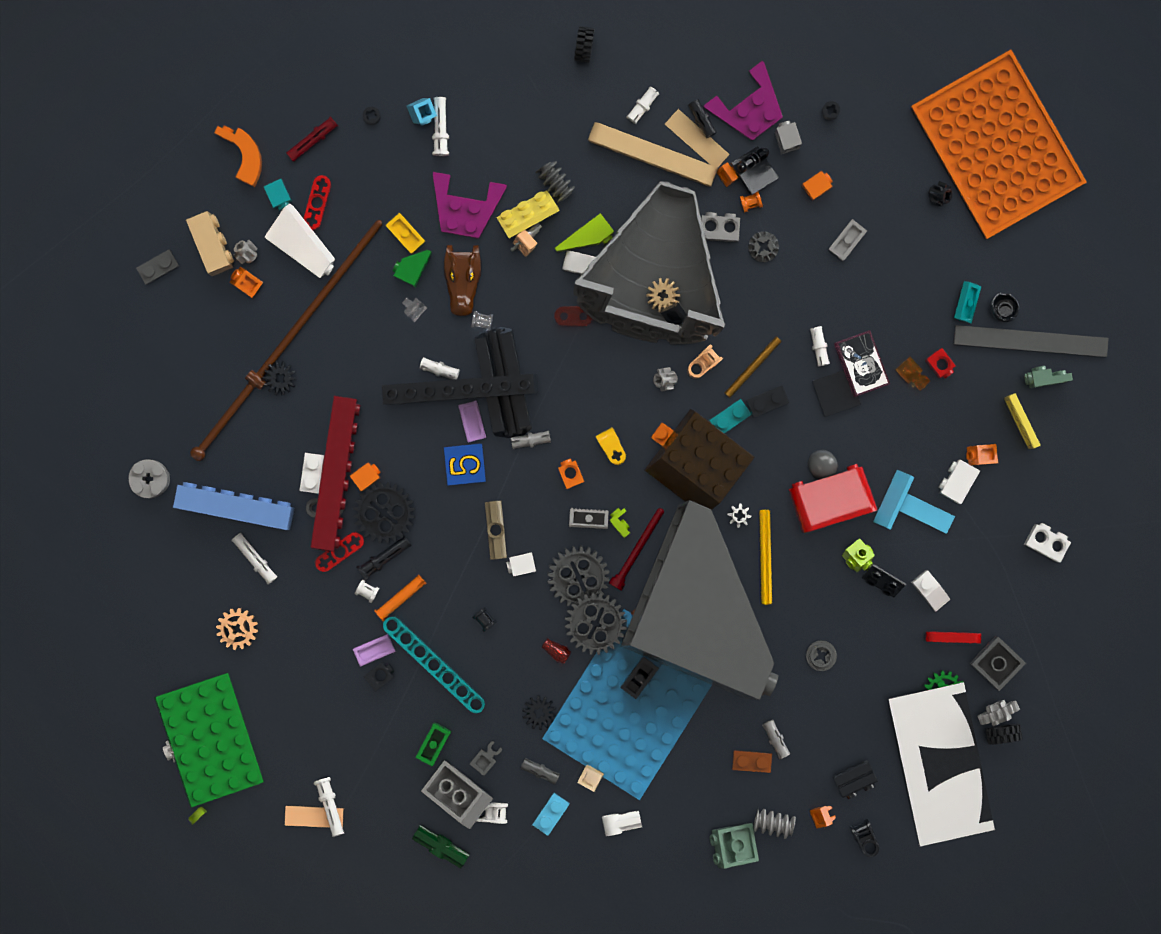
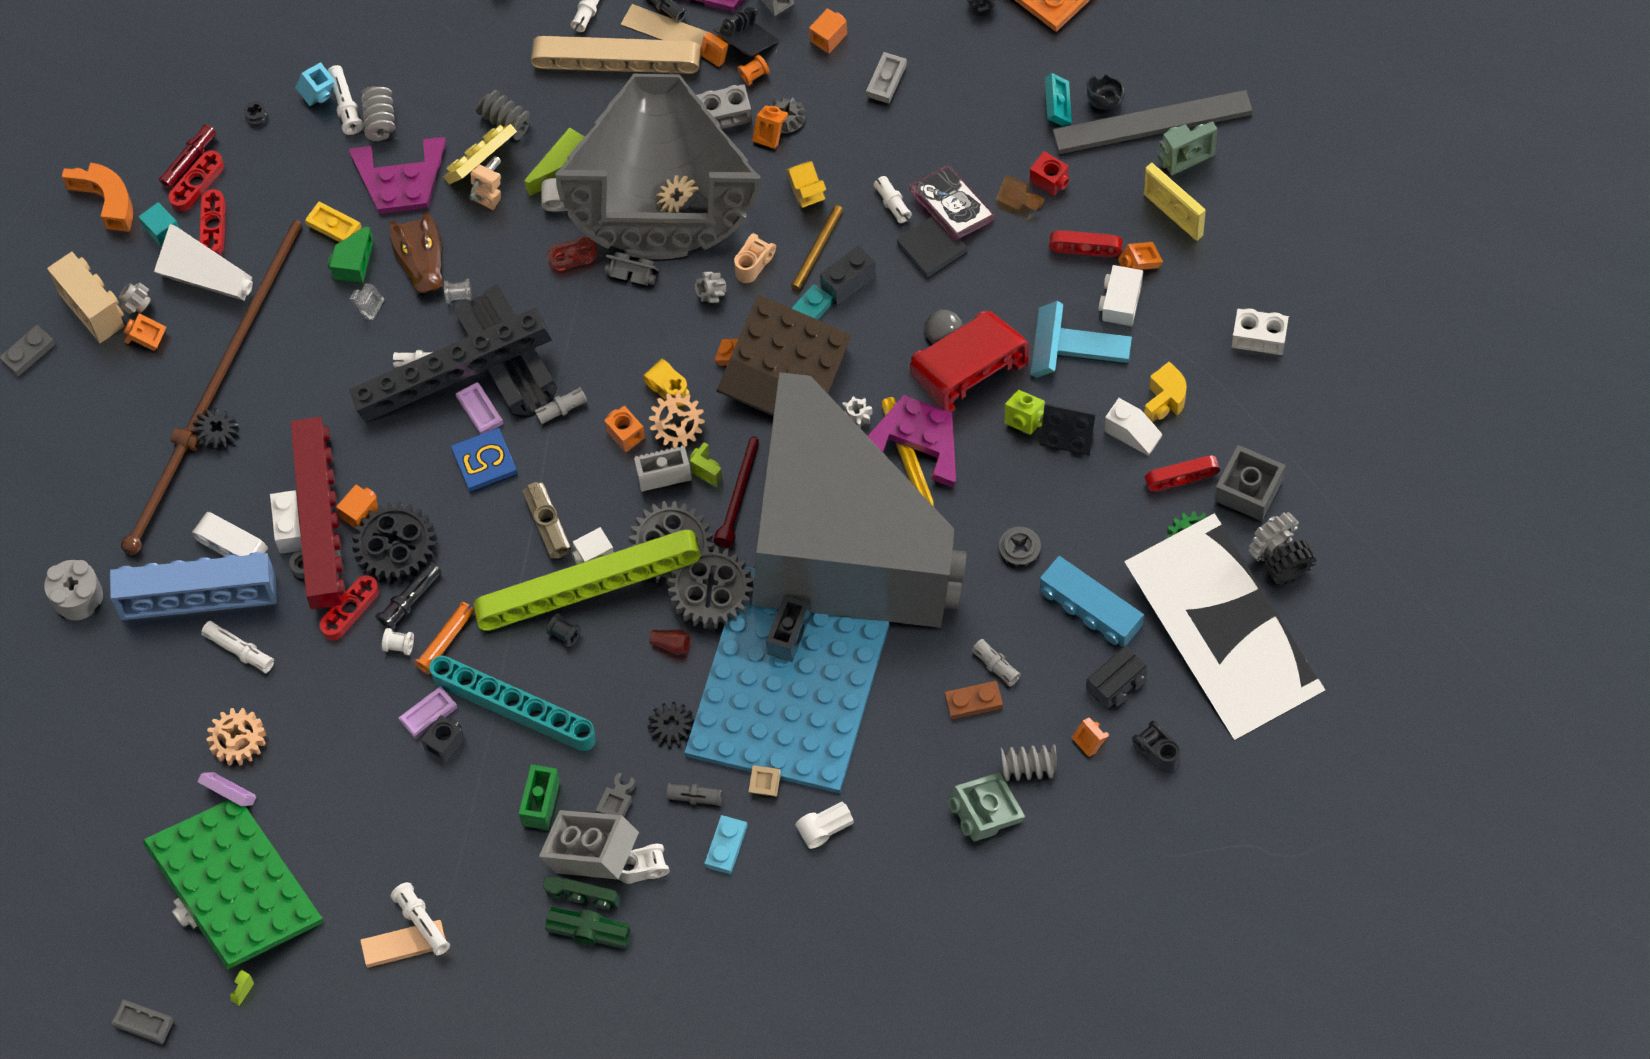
camera: 15 degrees left, 25 degrees down
none -> dark grey plate [111,999,174,1045]
none -> red beam [169,151,224,212]
none -> white beam [191,512,268,556]
none -> lavender tile [198,772,256,806]
none -> light grey piece [361,86,396,142]
none -> lime beam [473,530,701,631]
none -> dark green hinge [542,876,621,910]
none -> dark grey hinge [605,252,660,286]
none -> light nougat gear [649,391,705,448]
none -> orange bracket [752,106,788,149]
none -> yellow brick [785,161,826,208]
none -> magenta wing [868,395,956,487]
none -> dark azure brick [1040,556,1144,647]
none -> red beam [1049,230,1123,257]
none -> yellow brick [1144,362,1187,423]

